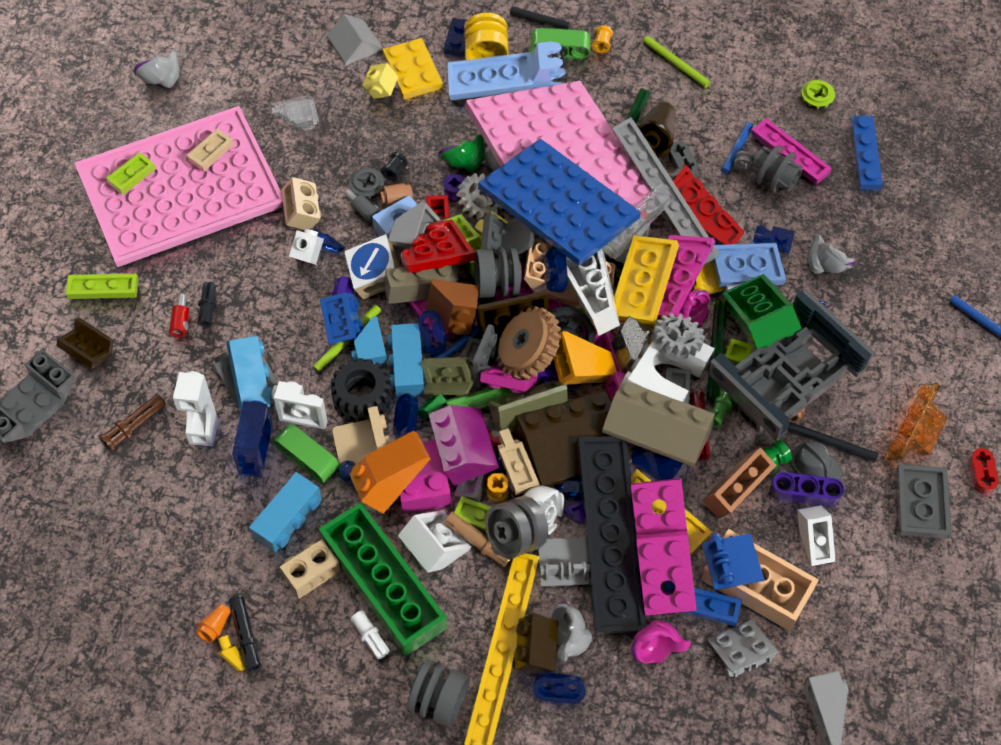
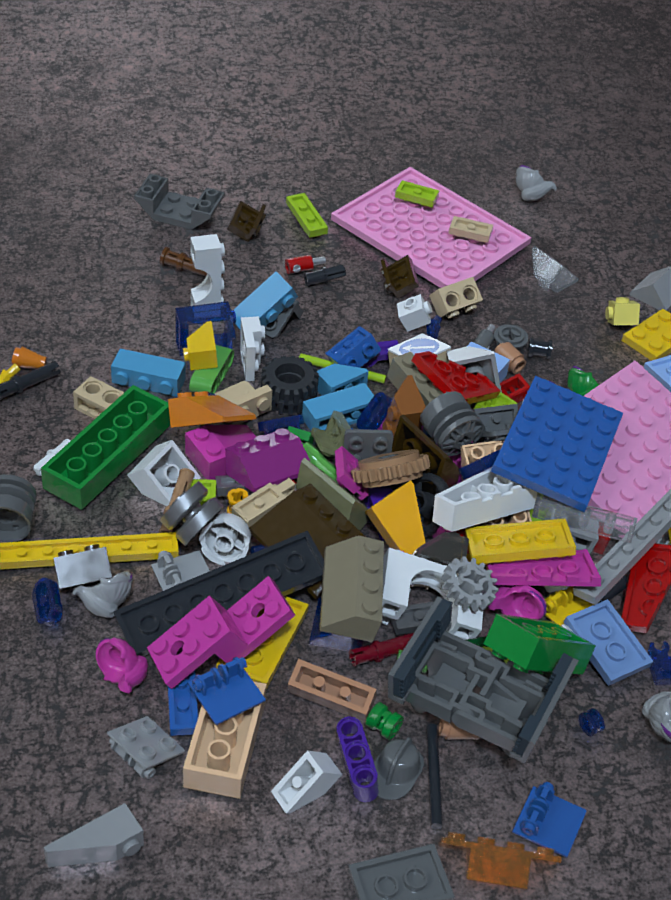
camera: 65 degrees right, 15 degrees down
none -> yellow slope [183,321,218,371]
none -> dark brown bracket [380,255,419,299]
none -> blue hinge [512,782,587,858]

